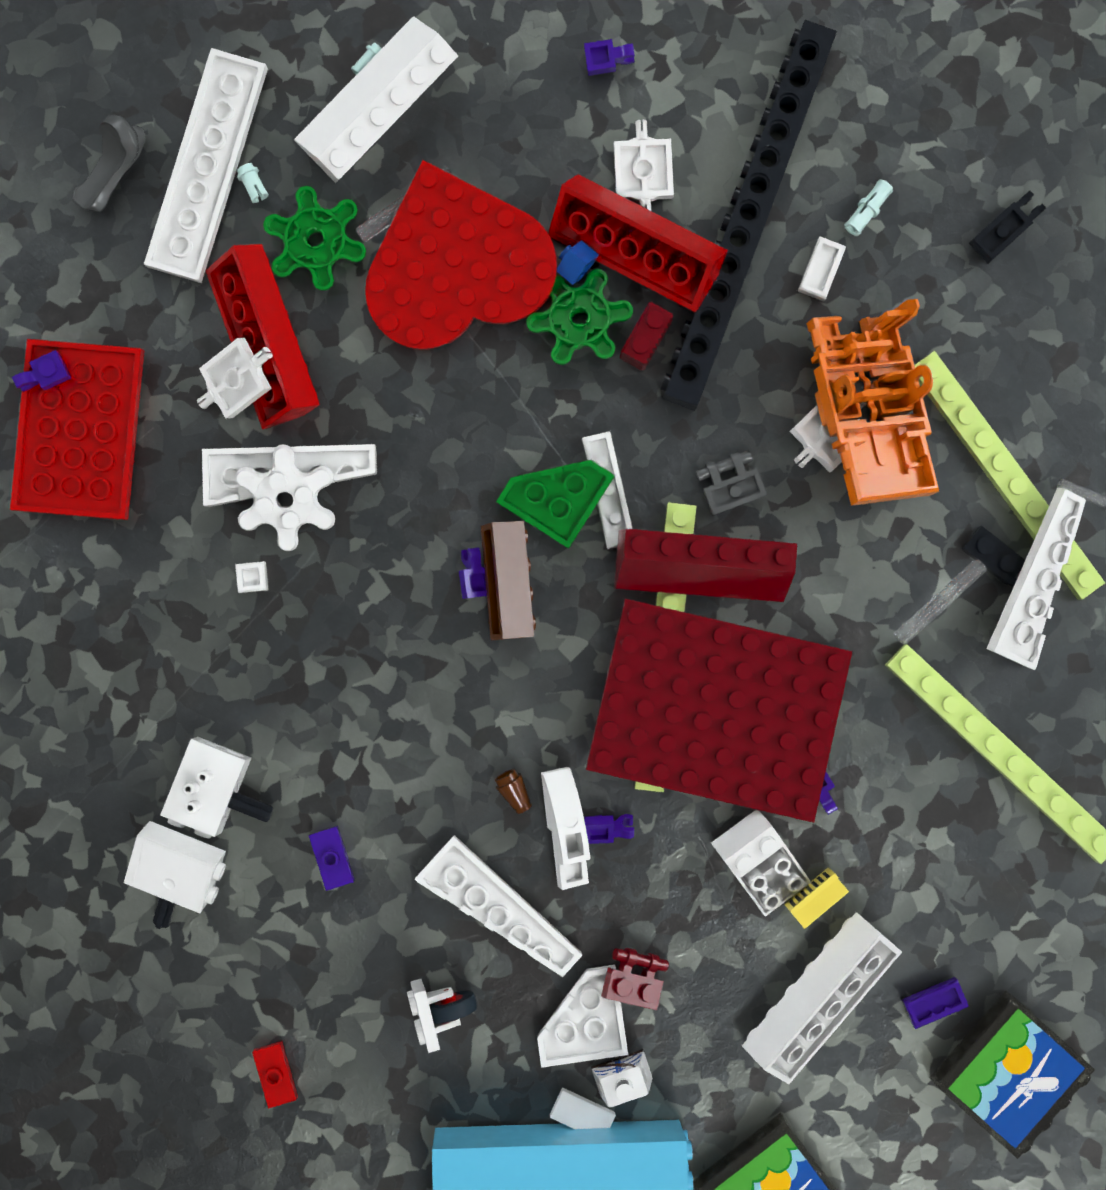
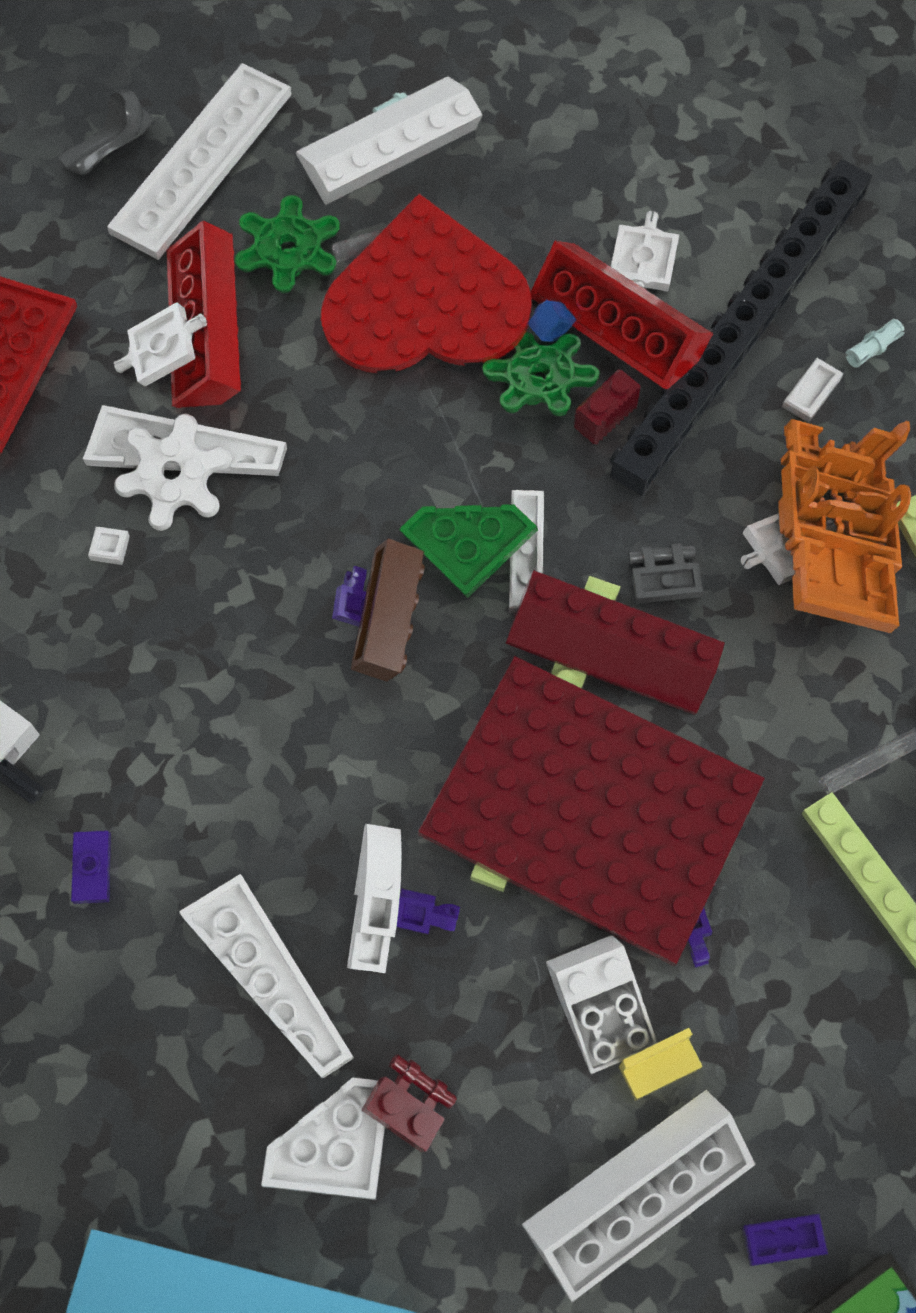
camera: 10 degrees right, 20 degrees down
light aqua pin [237,163,269,203] -> none
white plate [407,979,477,1053] -> none
reddish brown cone [495,769,532,814] -> none
white tile [550,1087,616,1129] -> none
dark purple plate [584,39,635,76] -> none
white torso [591,1049,653,1107] -> none

